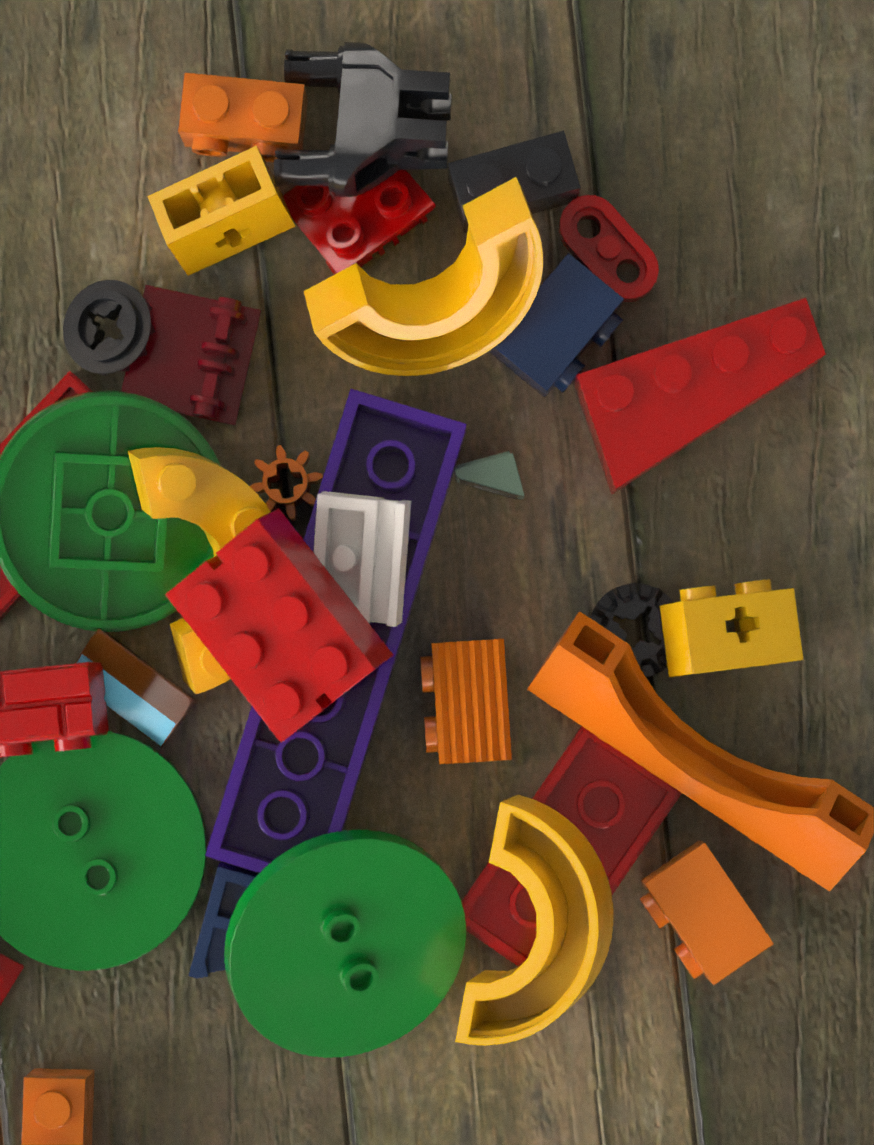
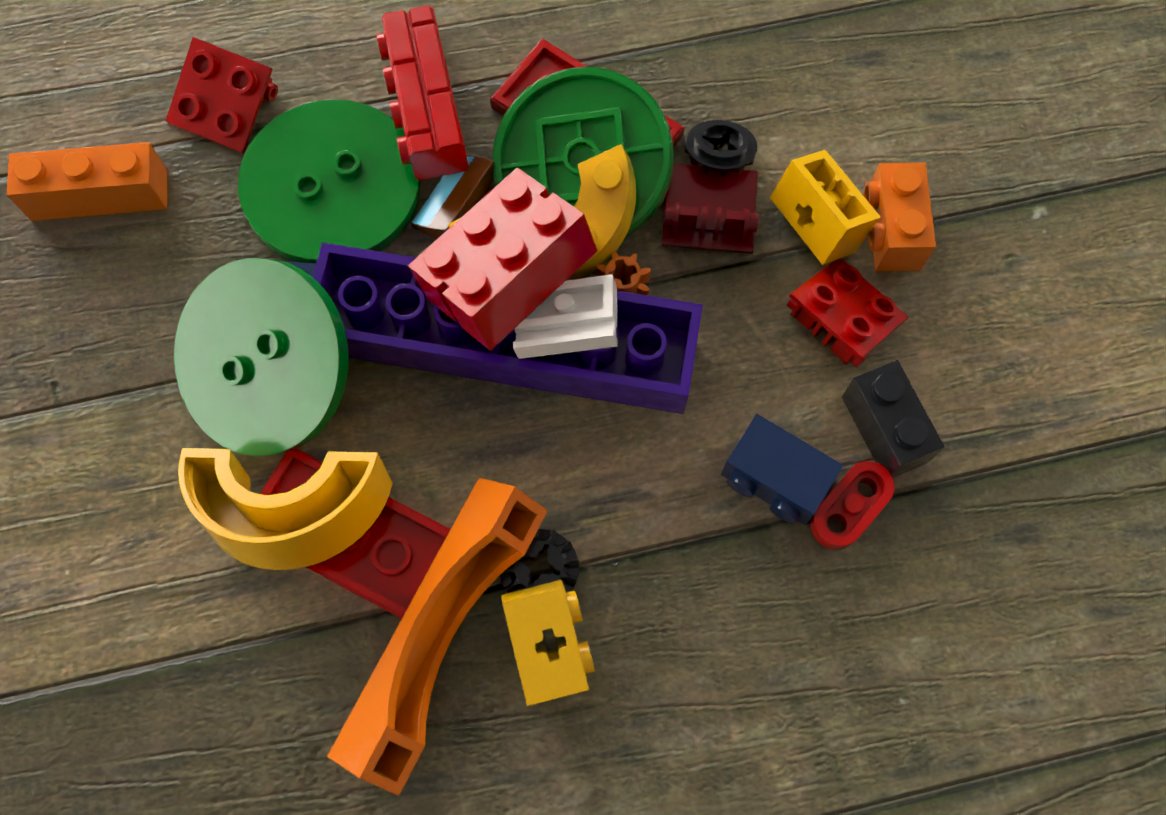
camera: 80 degrees right, 15 degrees down
black connector [274,42,452,197] -> none
yellow brick [304,177,543,376] -> none
orange brick [420,639,512,764] -> none
sand green slope [454,451,524,500] -> none
red wedge [573,298,826,495] -> none
orange brick [639,840,774,985] -> none

